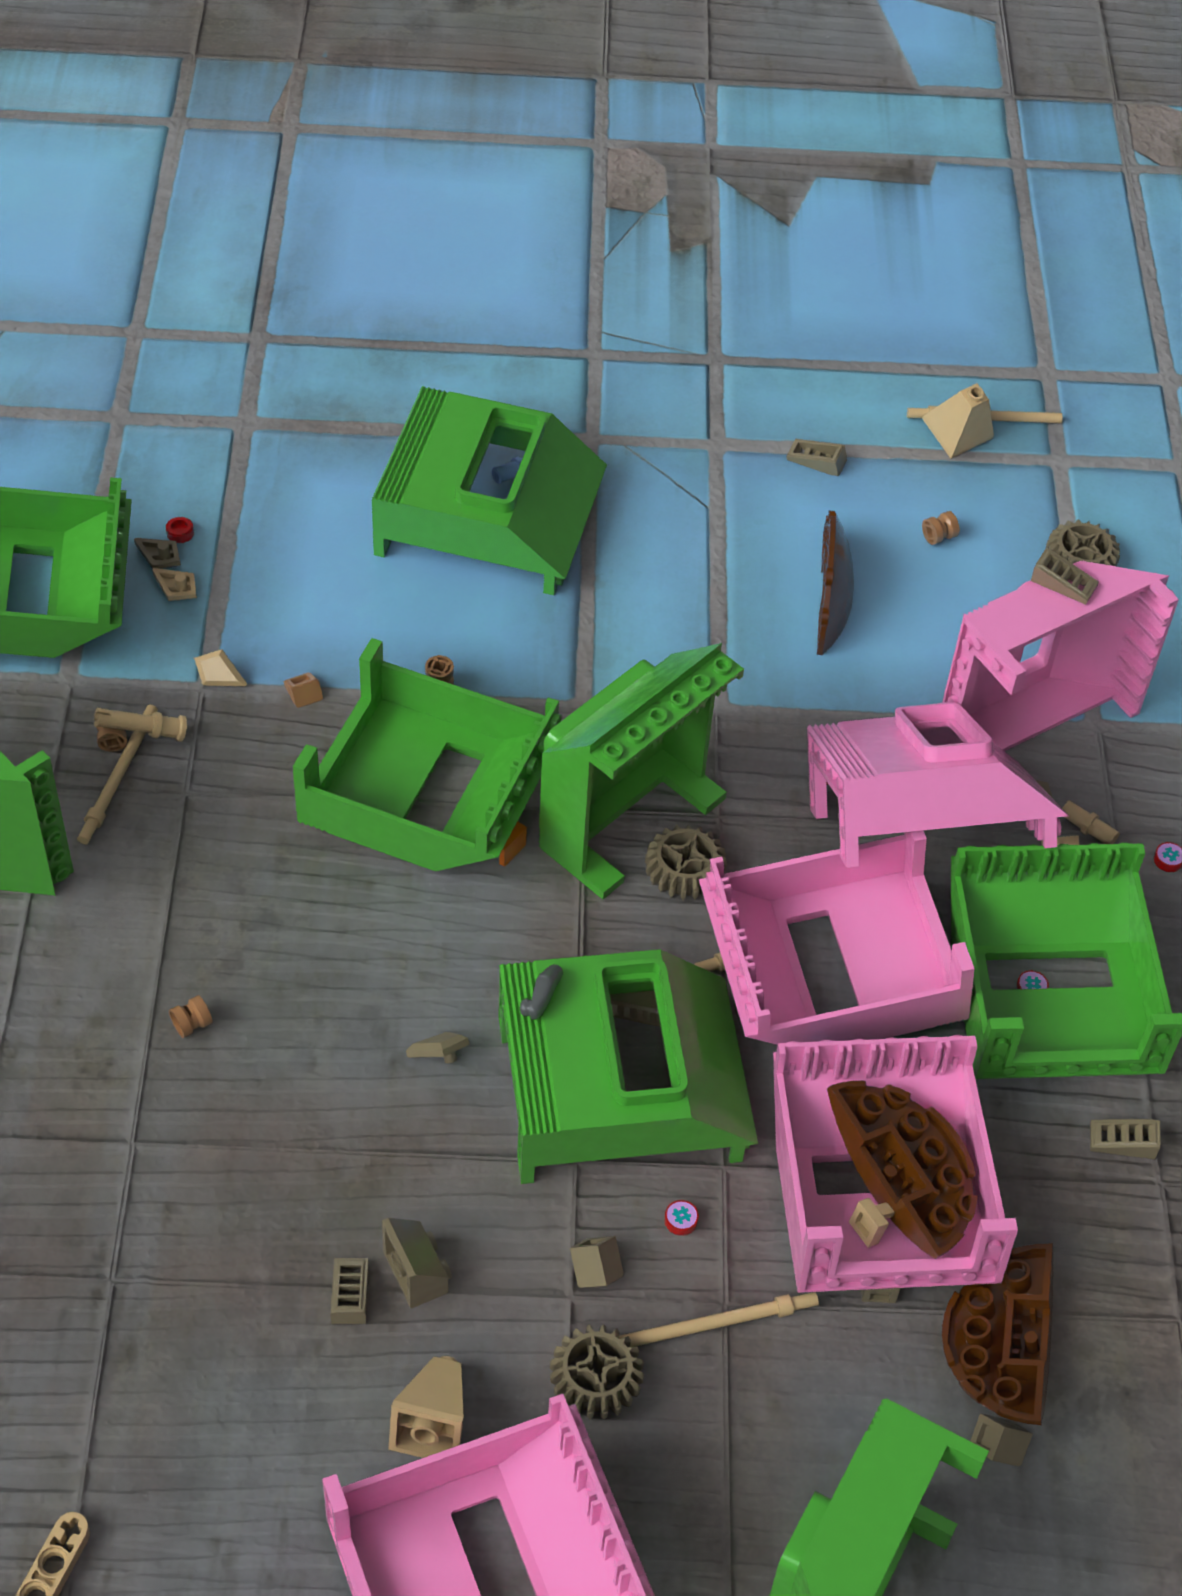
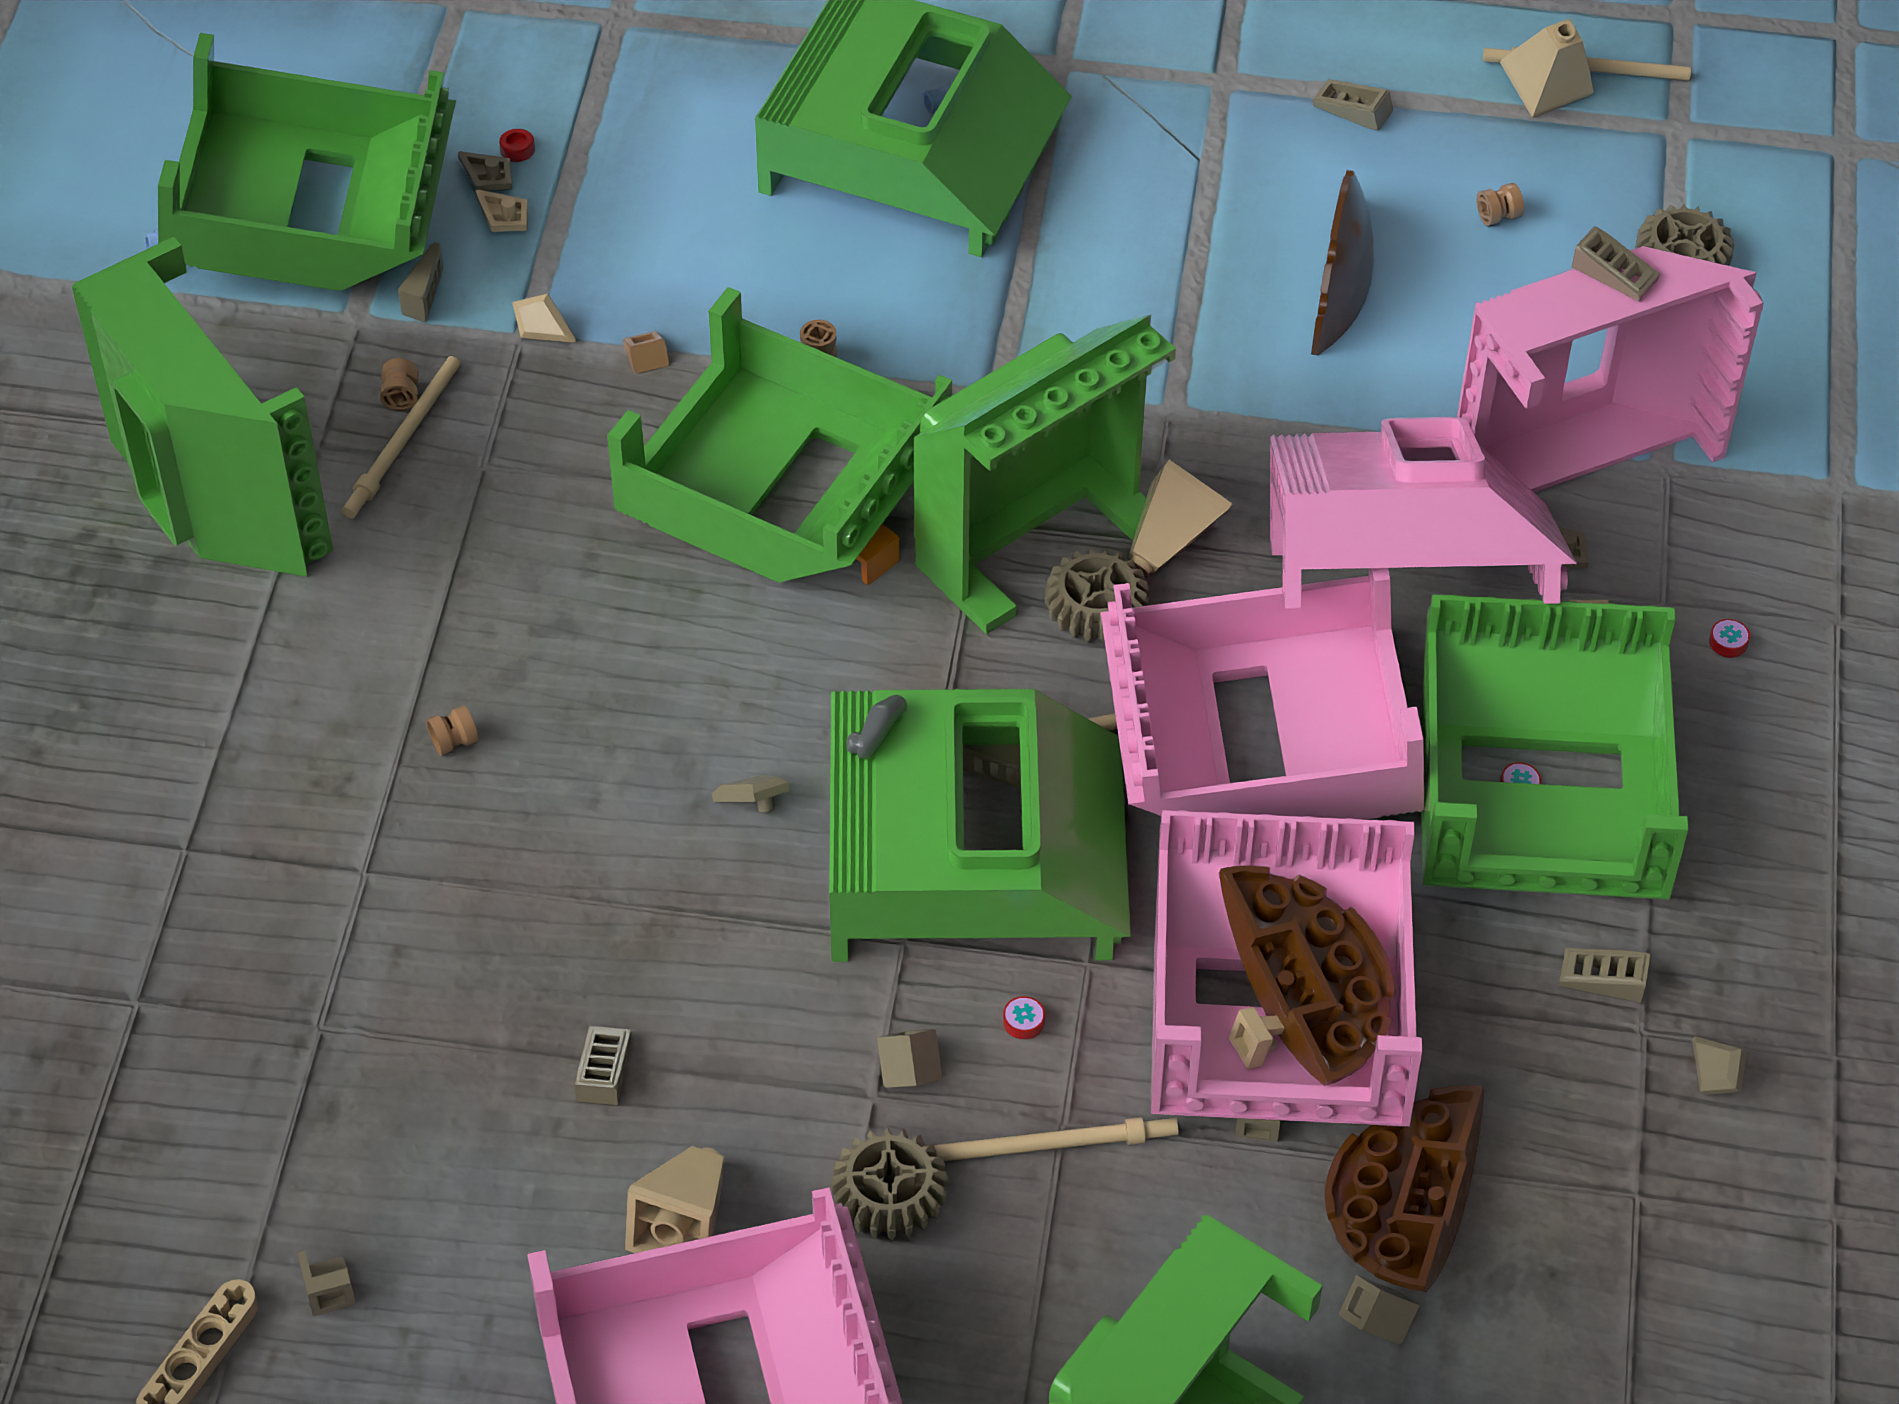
camera: 10 degrees right, 0 degrees up
tan pin [94,708,187,742] -> none
dark tan slope [382,1218,452,1309] -> none
tan pin [1062,800,1120,844] -> none
none -> dark tan panel [297,1249,356,1316]
none -> dark tan slope [398,242,443,322]
none -> tan slope [1128,459,1232,576]

